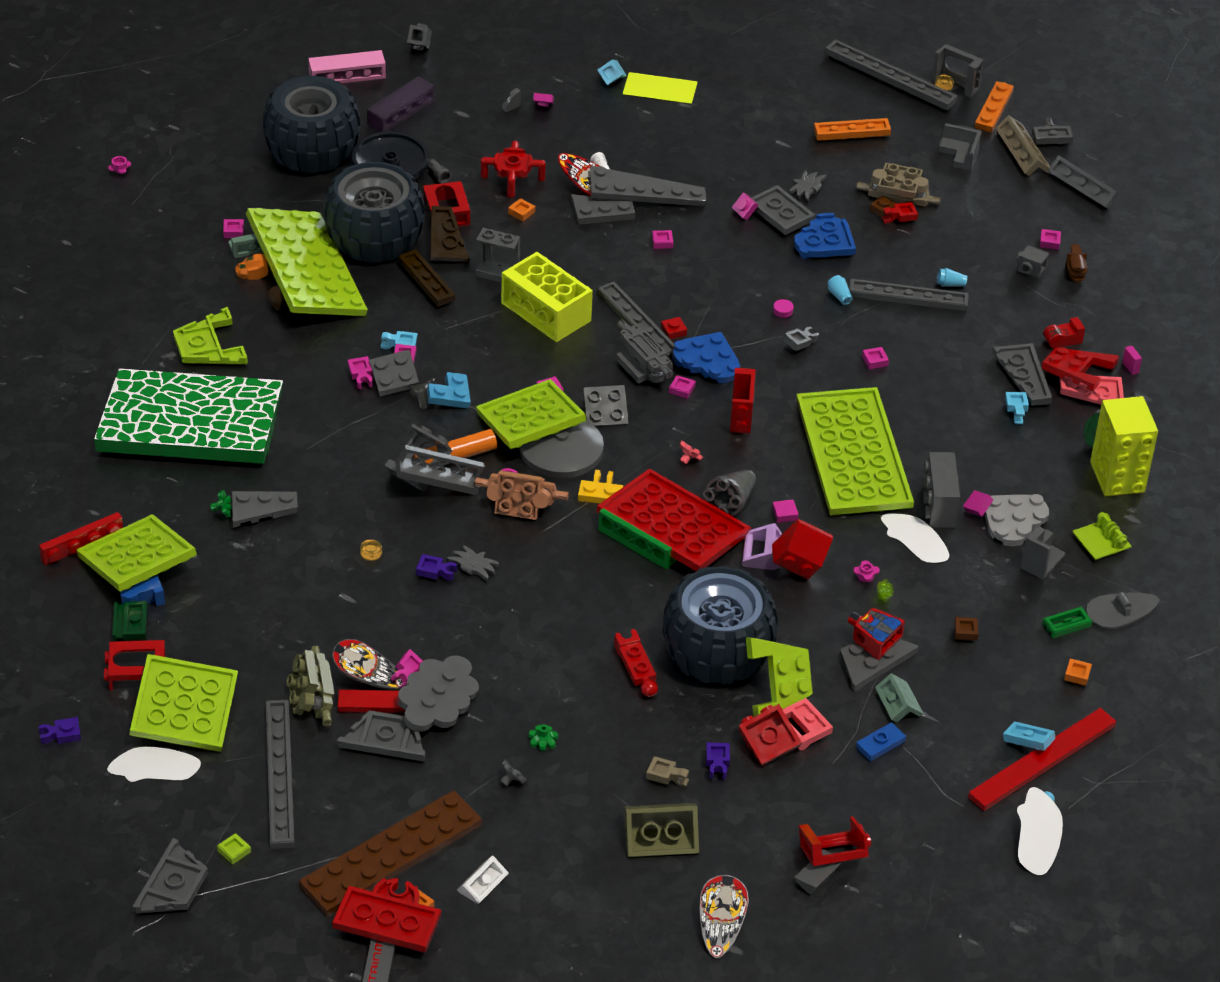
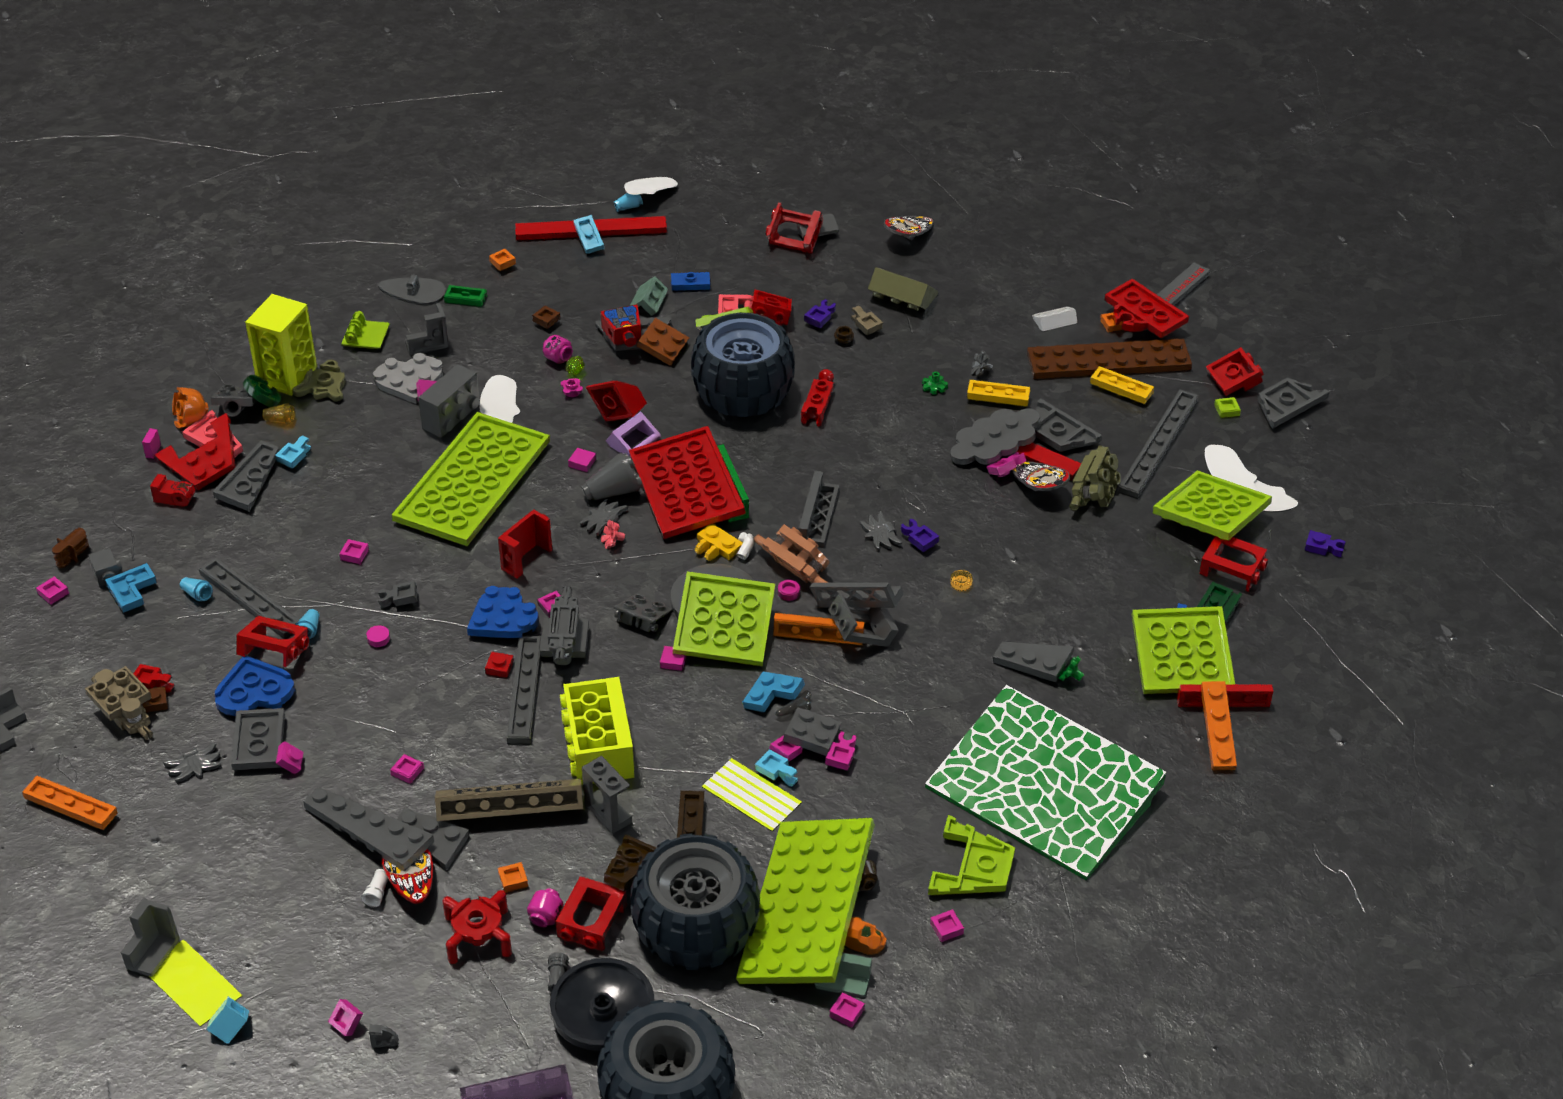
camera: 145 degrees left, 0 degrees up
none -> dark azure plate [105,563,157,613]
none -> dark grey panel [121,899,180,977]
none -> orange cylinder [172,387,209,428]
none -> red panel [236,616,309,667]
none -> clear yellow cone [263,403,296,424]
none -> olive tile [293,360,346,401]
none -> dark tan brick [435,779,583,821]
none -> dark pink head [527,888,564,928]
none -> dark pink head [543,335,573,364]
none -> dark grey piece [580,499,628,537]
none -> dark orange plate [636,318,690,366]
none -> sticker [702,758,802,831]
none -> white arm [737,532,754,560]
none -> dark grey fence [799,471,839,547]
none -> dark brown plate [834,326,854,344]
none -> dark pink tile [930,909,964,942]
none -> yellow plate [967,380,1030,406]
none -> yellow plate [1090,366,1154,404]
none -> orange plate [1201,681,1237,770]
none -> white sticker [1205,445,1257,491]
none -> red plate [1206,347,1264,396]

